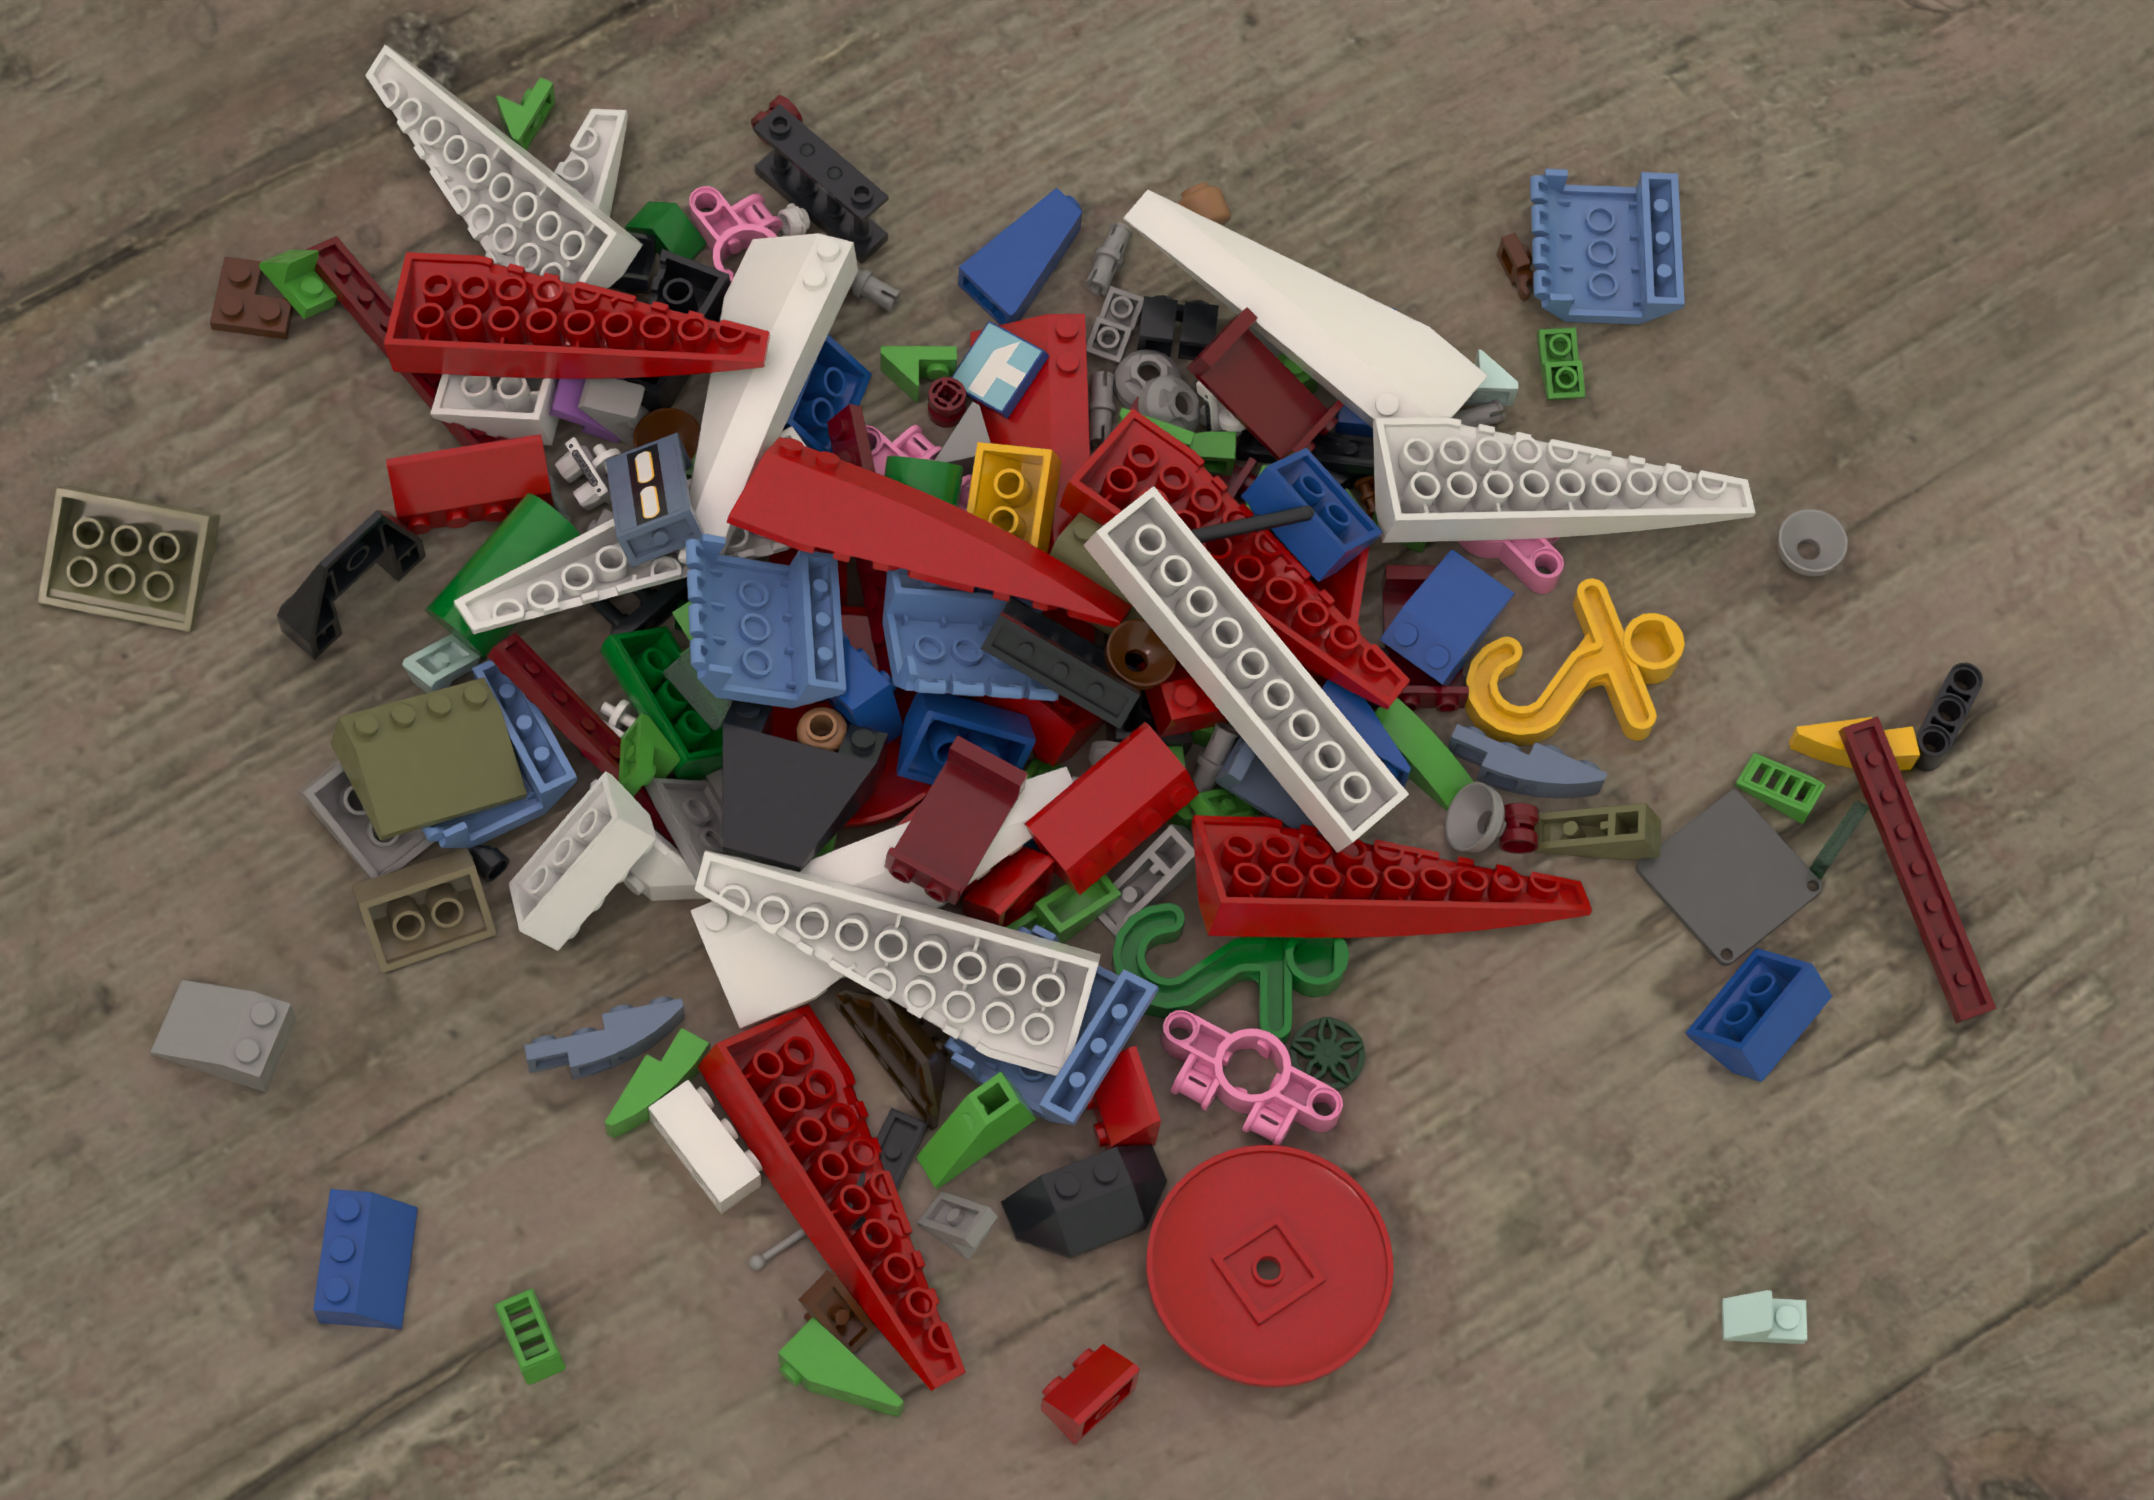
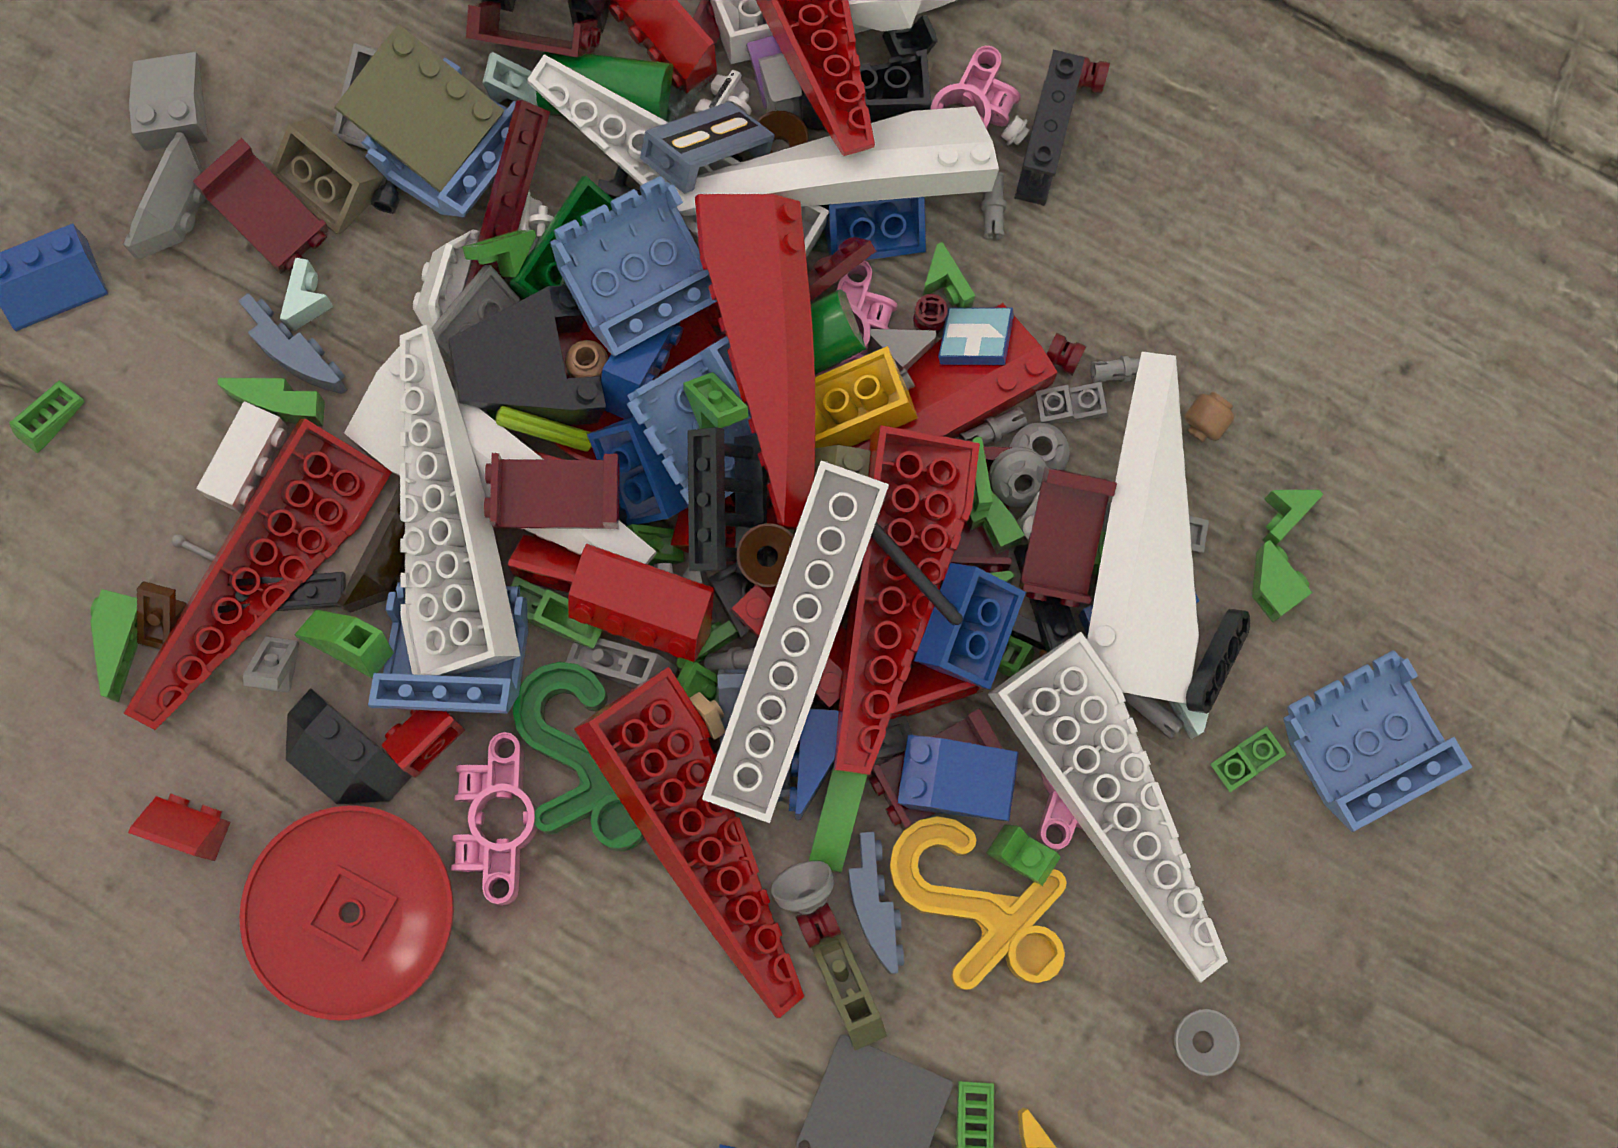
camera: 65 degrees right, 10 degrees up
white slope [509,771,656,951] -> none
green slope [625,201,707,260] -> none
blue slope [958,188,1082,325] -> none
black piece [1137,295,1219,360] -> none
dark green wheel [1289,1017,1365,1091] -> none
reddish brown plate [1497,232,1534,302] -> none
none -> light grey wedge [123,131,206,259]
none -> dark red panel [193,138,328,274]
none -> light aqua slope [280,258,333,331]
none -> dark red panel [466,1,601,57]
none -> lime axle [496,406,592,452]
none -> bright green slope [683,372,748,429]
none -> tan plate [689,692,726,740]
none -> bright green slope [986,824,1061,886]
none -> dark red wheel [1047,333,1086,376]
none -> black beam [1186,609,1250,714]
none -> bright green slope [1252,540,1312,622]
none -> bright green slope [1262,490,1324,545]

